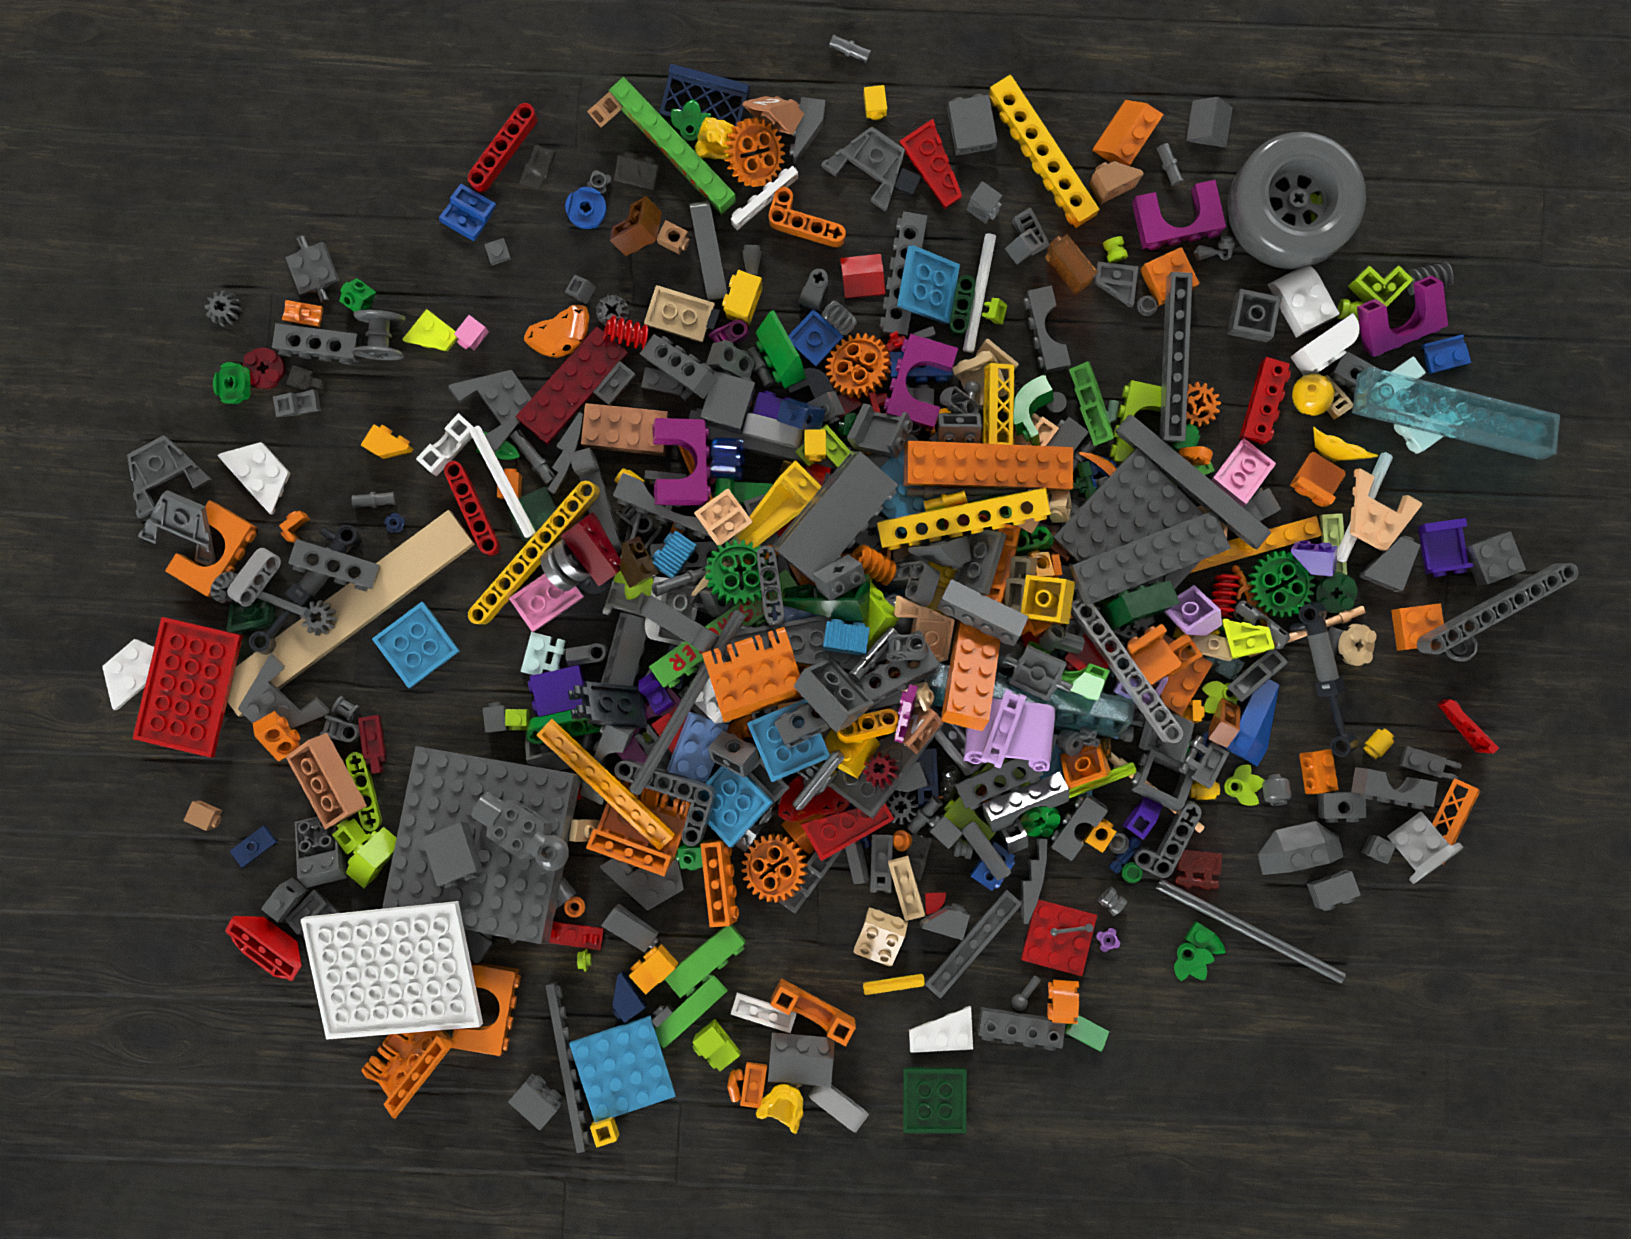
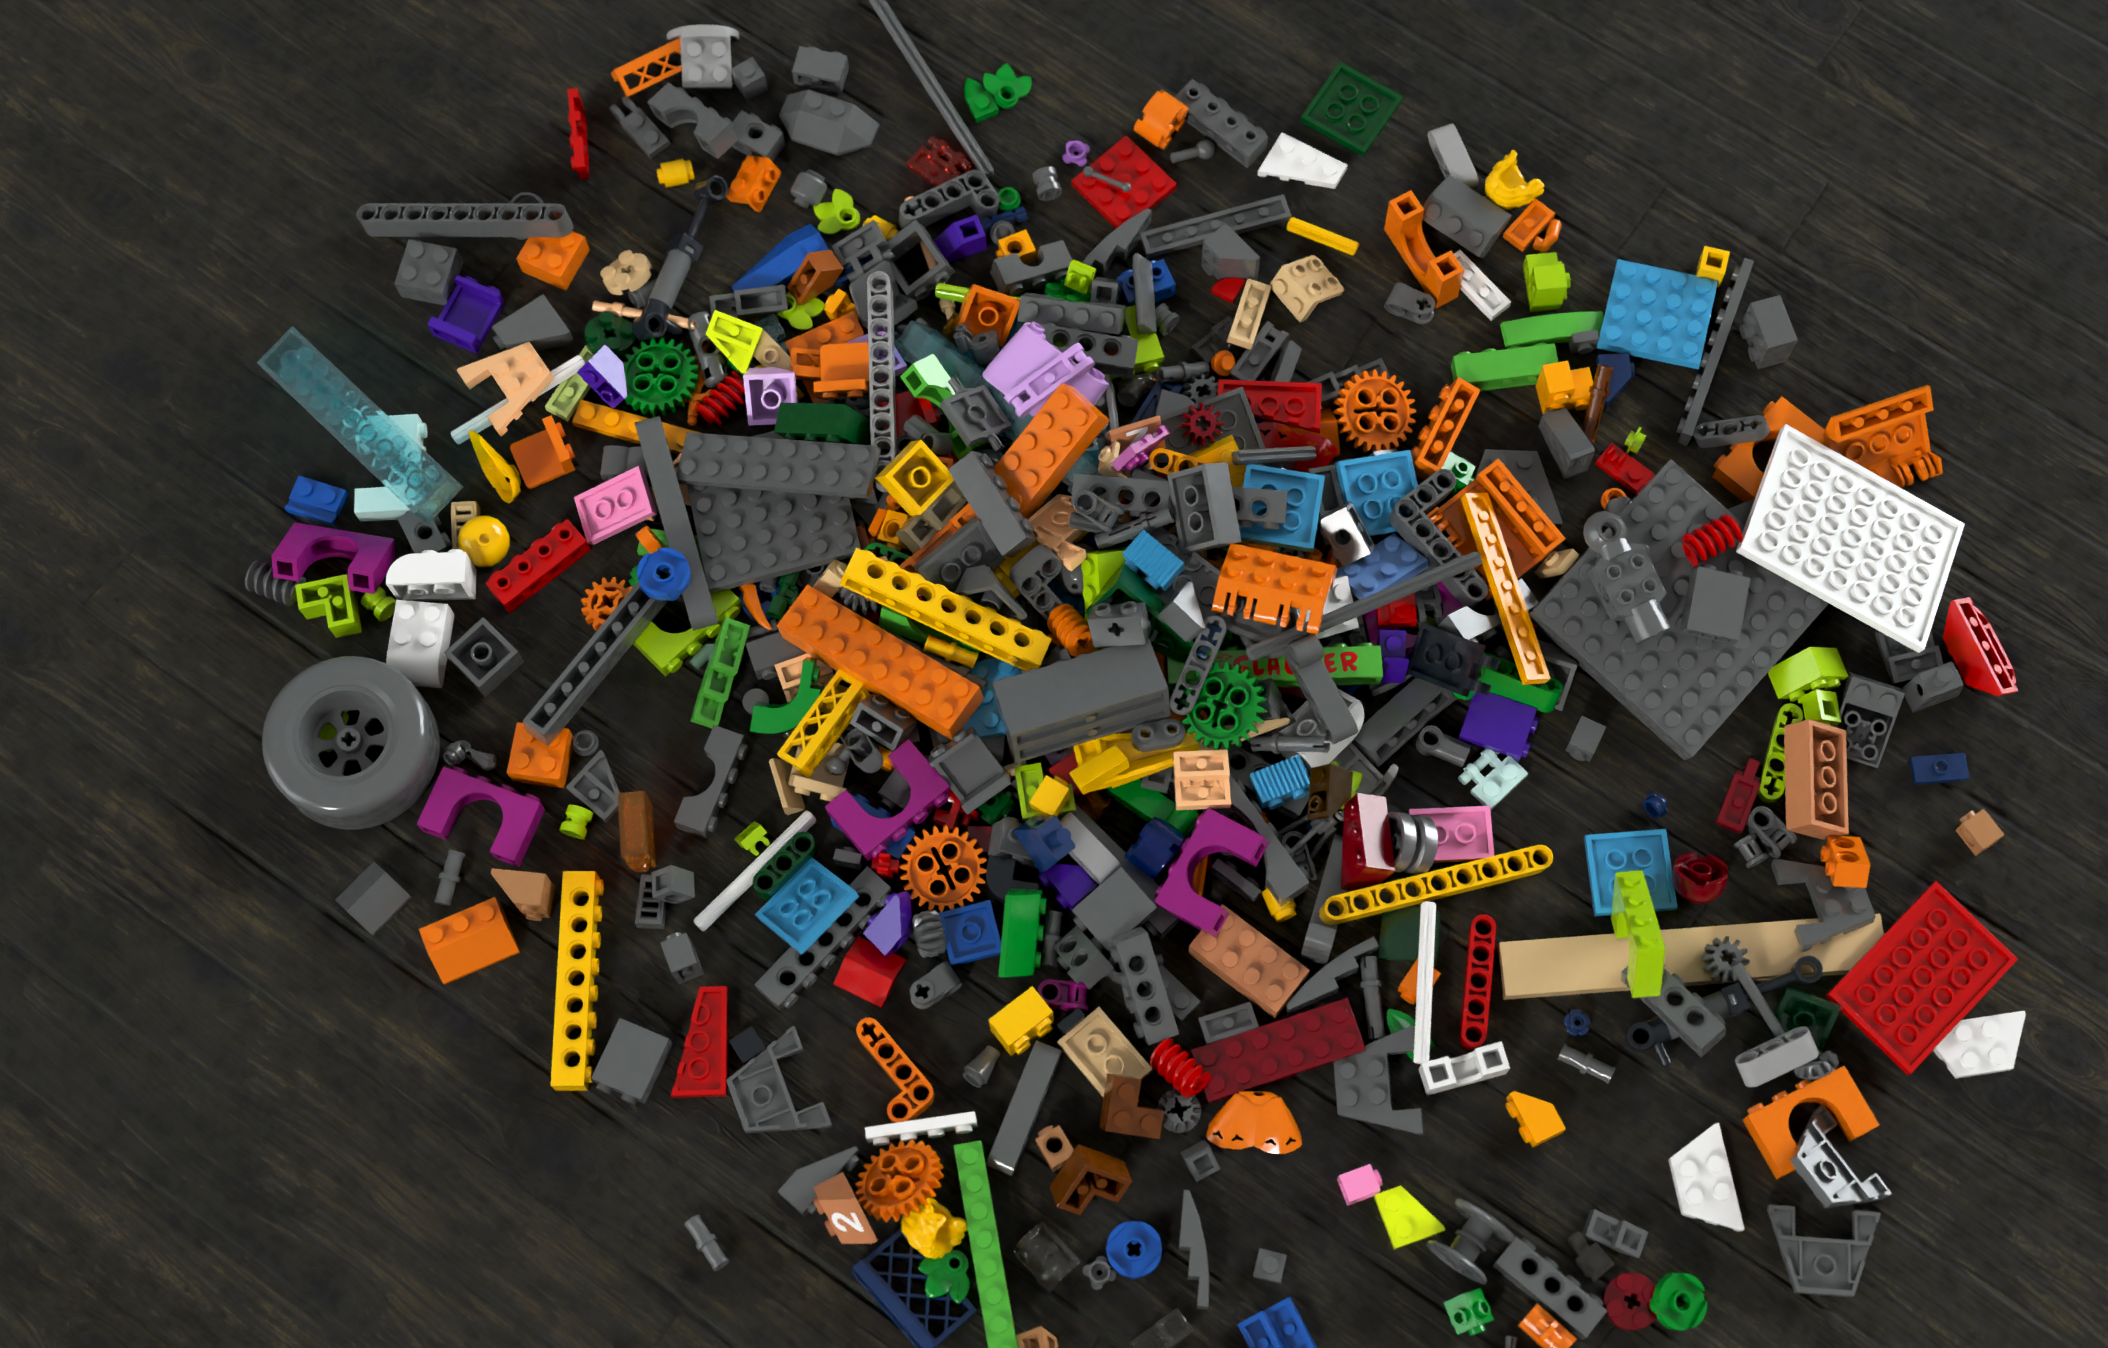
camera: 140 degrees left, 15 degrees down
orange bracket [279,511,310,543] -> none
lime brick [505,709,531,730] -> none
yellow brick [863,85,887,120] -> none
dark grey brick [927,814,963,849] -> none
slope [1065,1015,1109,1052] -> none
none -> blue plate [637,548,691,601]
none -> slope [863,891,913,956]
none -> lime tile [1064,259,1096,294]
none -> yellow slope [1069,745,1130,795]
none -> reddish brown brick [1099,1073,1164,1139]
none -> dark grey plate [1131,718,1185,752]
none -> dark grey slope [1158,582,1205,642]
none -> dark grey slope [1179,1190,1209,1310]
none -> dark grey piece [1384,283,1435,325]
none -> reddish brown pin [1582,364,1614,443]
none -> lime arch [1611,870,1665,998]
none -> dark blue plate [1643,793,1668,818]
none -> dark red cylinder [1672,853,1728,904]
none -> red piece [1682,514,1743,567]
none -> dark grey beam [1693,415,1770,448]

